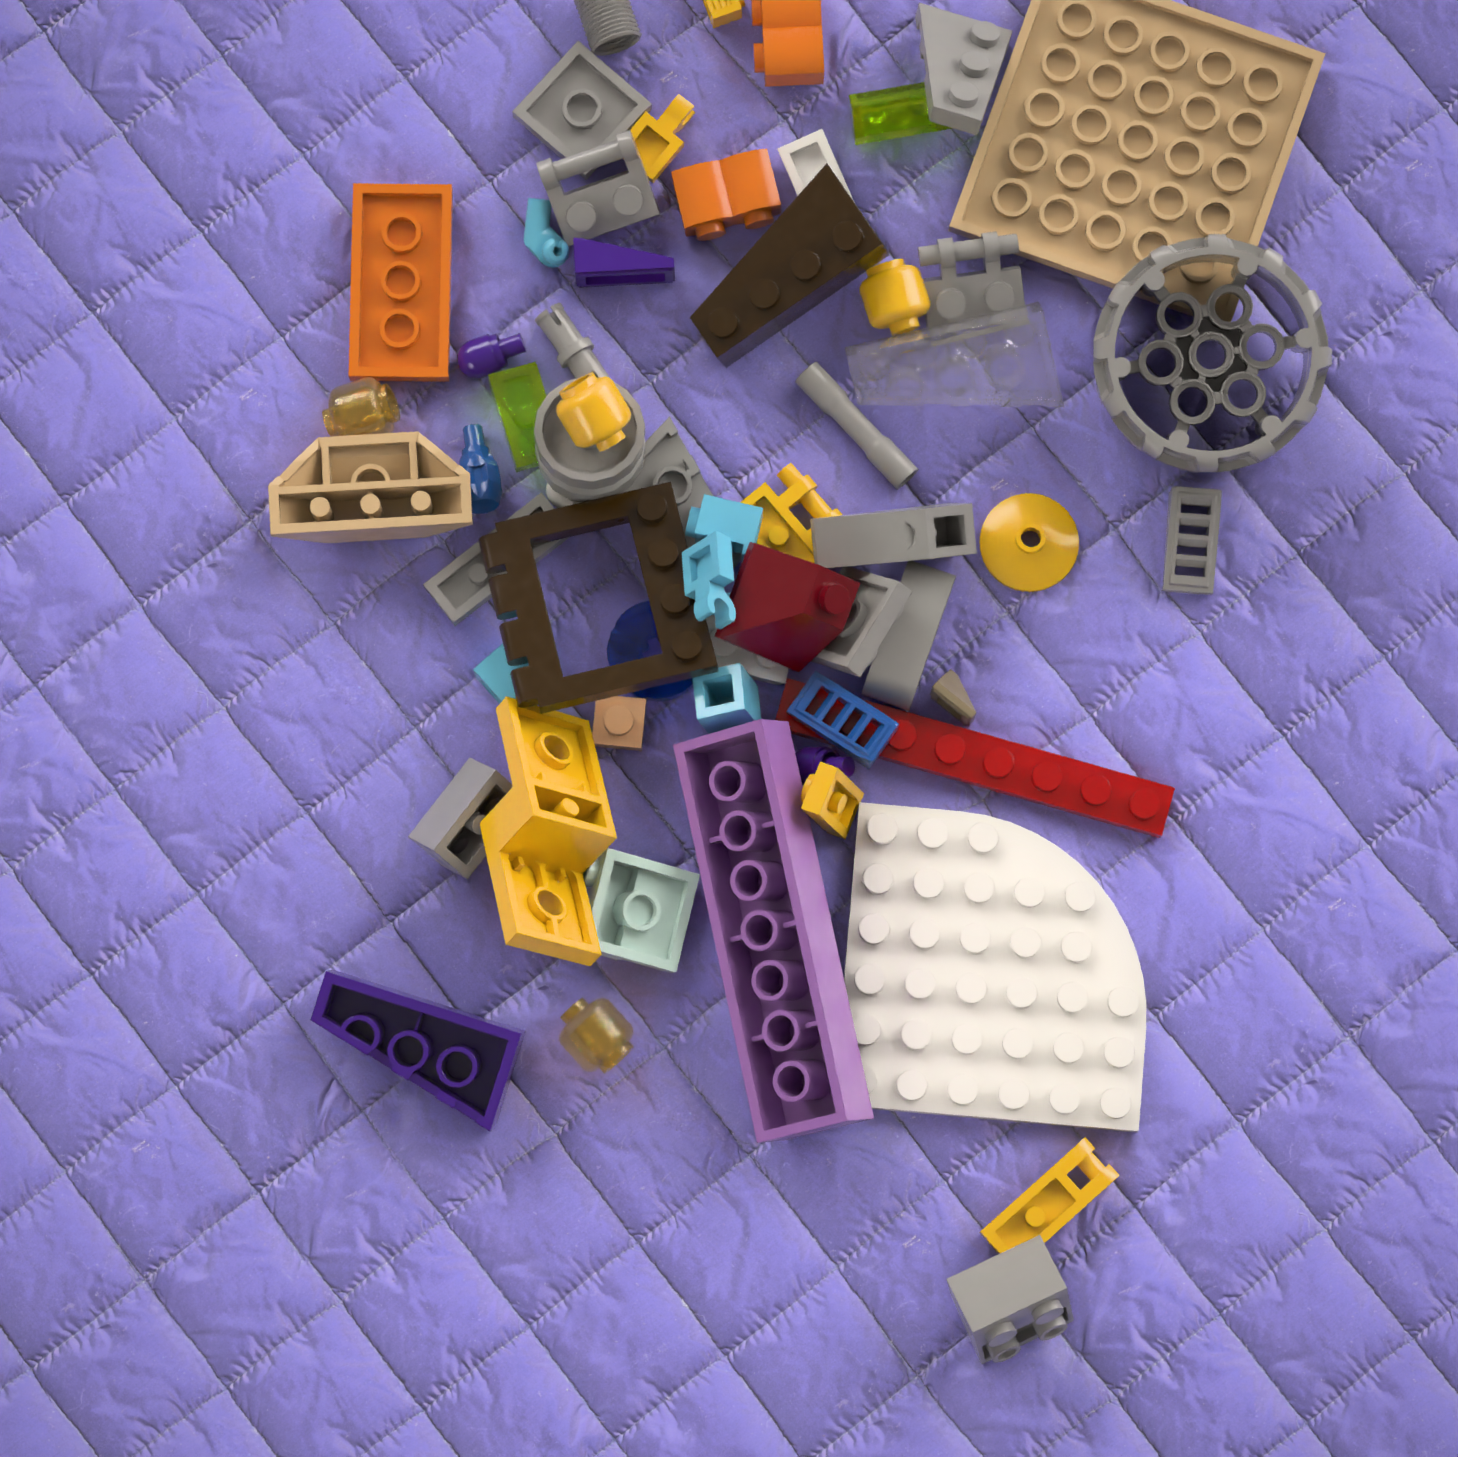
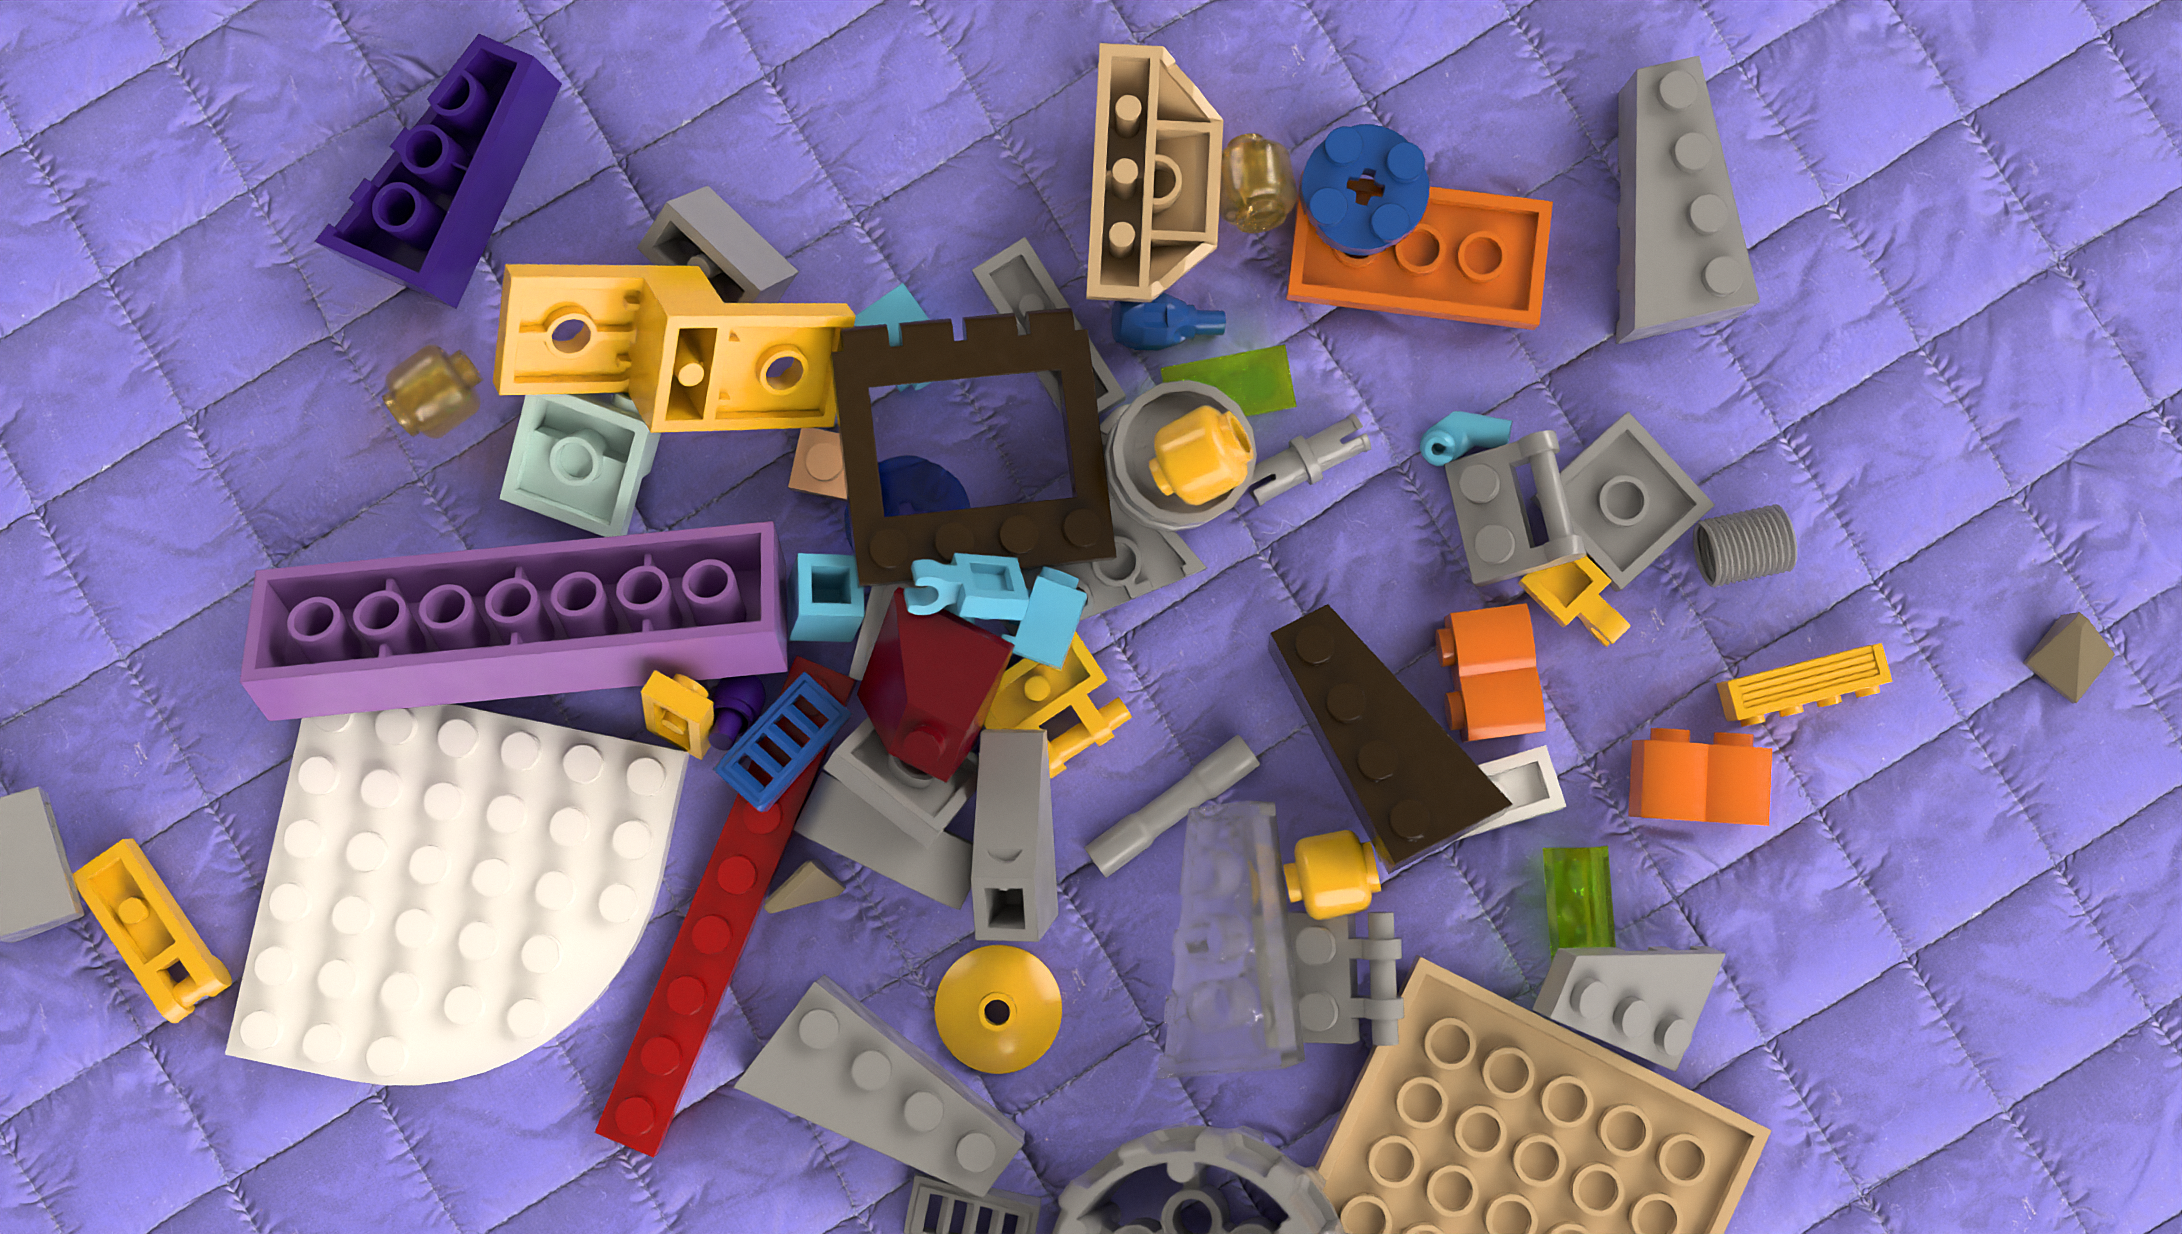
camera: 95 degrees right, 5 degrees up
dark purple cylinder [457,333,527,379] -> none
dark purple slope [573,238,675,288] -> none
none -> light grey wedge [734,974,1026,1198]
none -> blue plate [1299,124,1430,256]
none -> light grey wedge [1616,56,1760,344]

